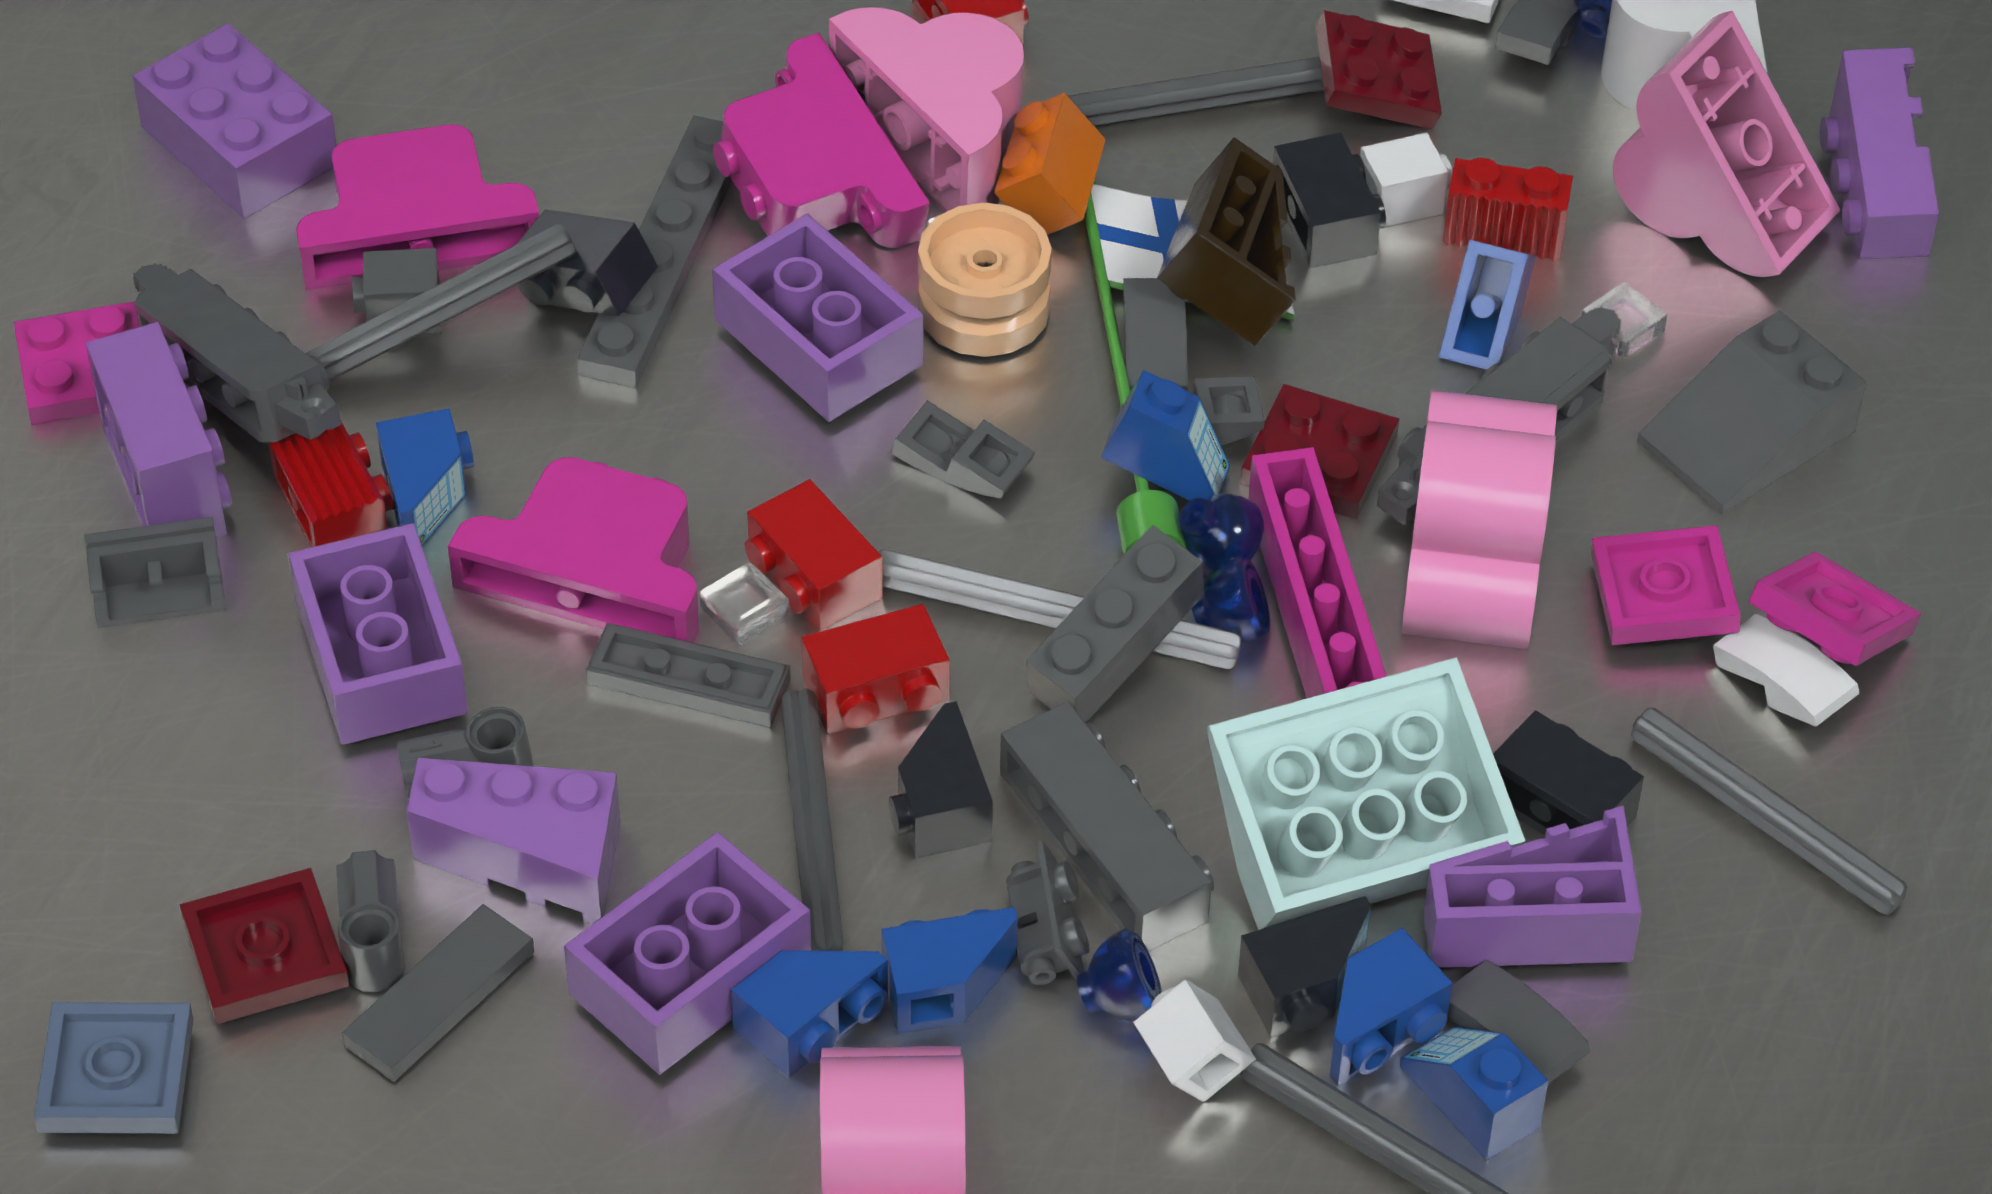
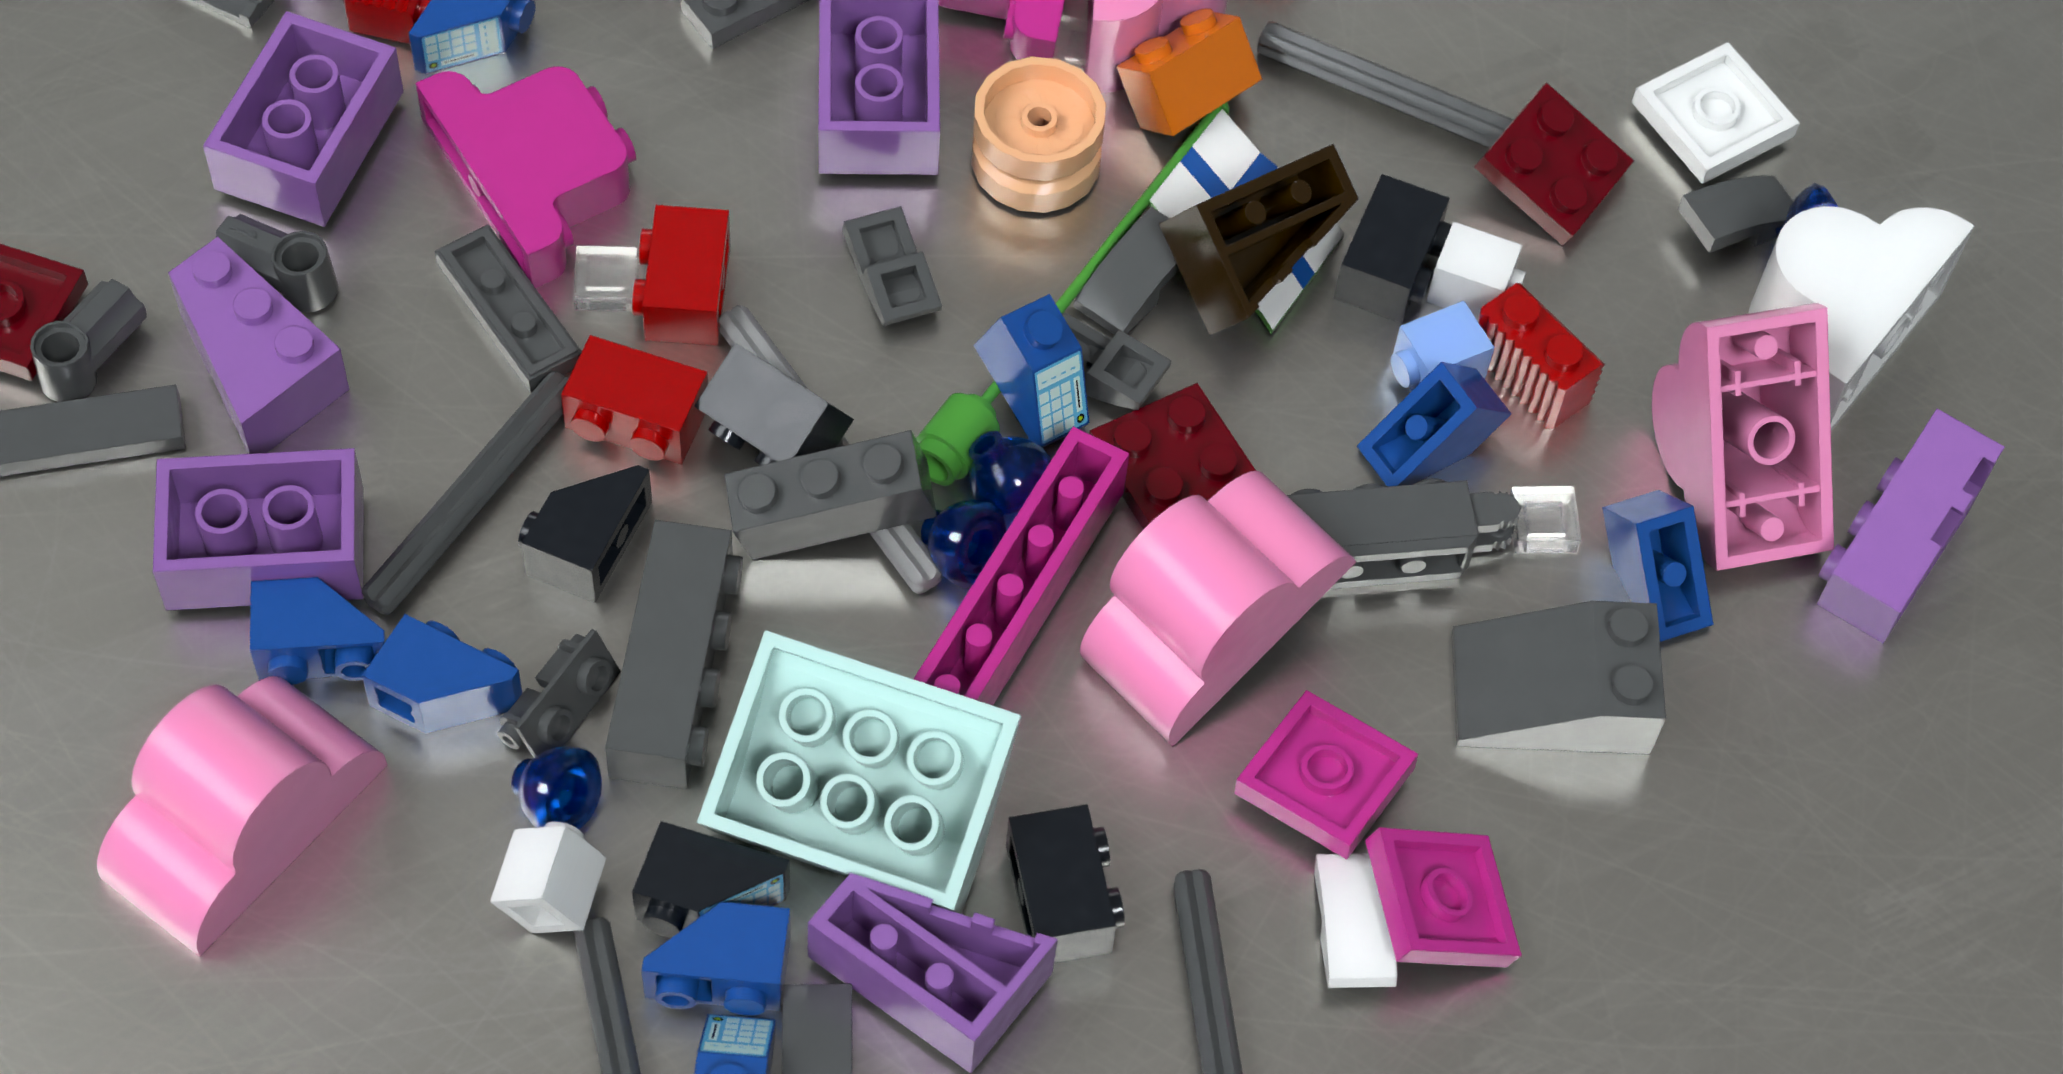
camera: 35 degrees right, 10 degrees up
none -> brick [694,343,854,465]
none -> light blue brick [1391,301,1495,391]
none -> blue slope [1602,490,1714,642]

